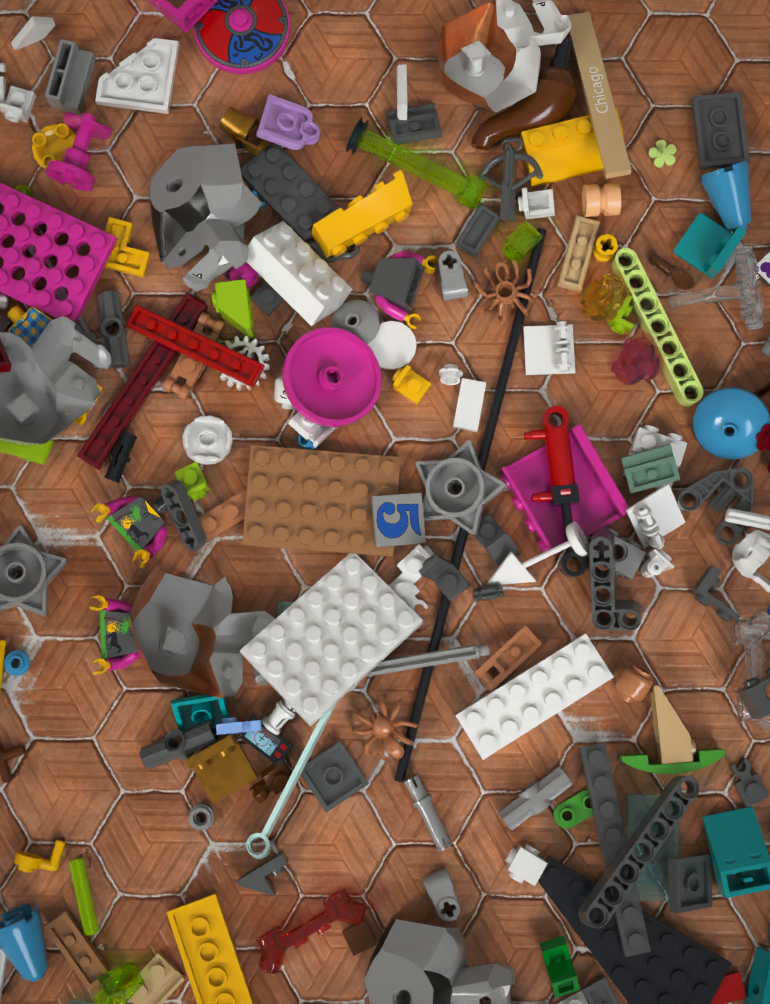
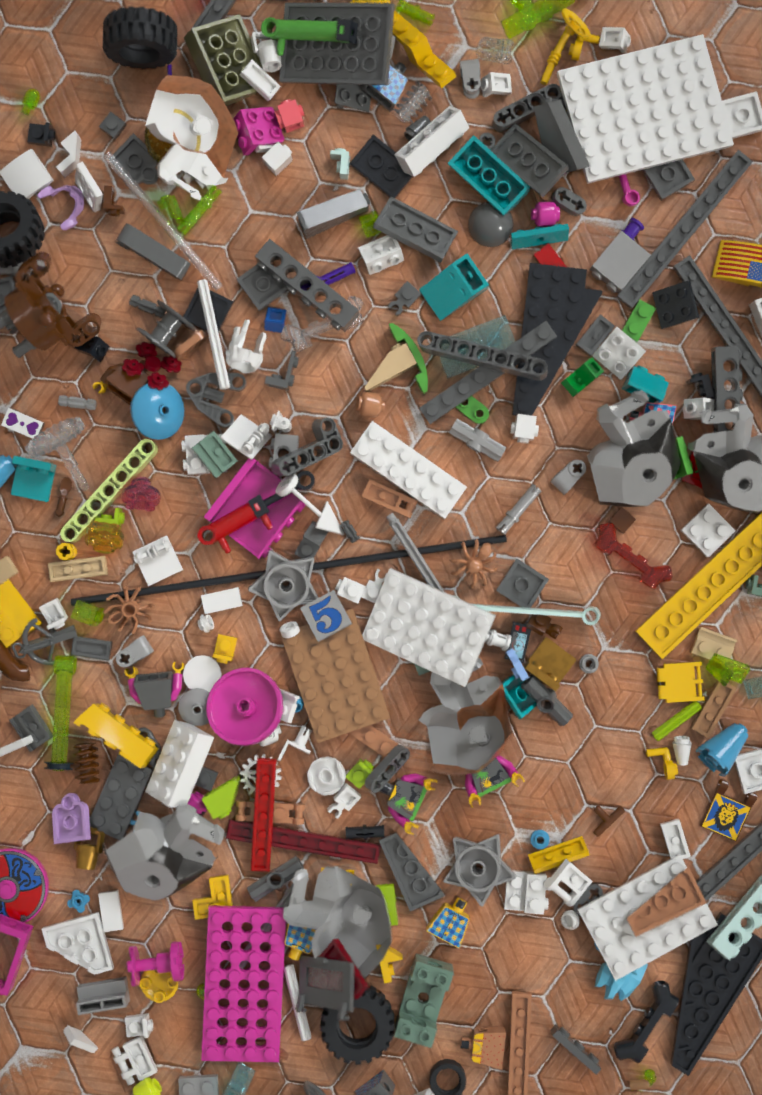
camera: 115 degrees left, 5 degrees up
dark grey slope [237,851,288,895] -> none
dark grey bracket [418,555,471,601] -> none
light nougat wheel [582,183,621,217] -> none
dark grey plate [668,853,712,913] -> none
none -> dark azure plate [67,890,90,913]
none -> reddish brown piece [73,742,100,784]
none -> white tile [98,890,124,932]
none -> white bracket [277,726,313,762]
none -> white tile [280,621,300,638]
none -> white plate [327,783,361,819]
none -> dark grey wing [379,832,445,912]
none -> yellow plate [657,662,704,703]
none -> white cone [672,736,692,766]

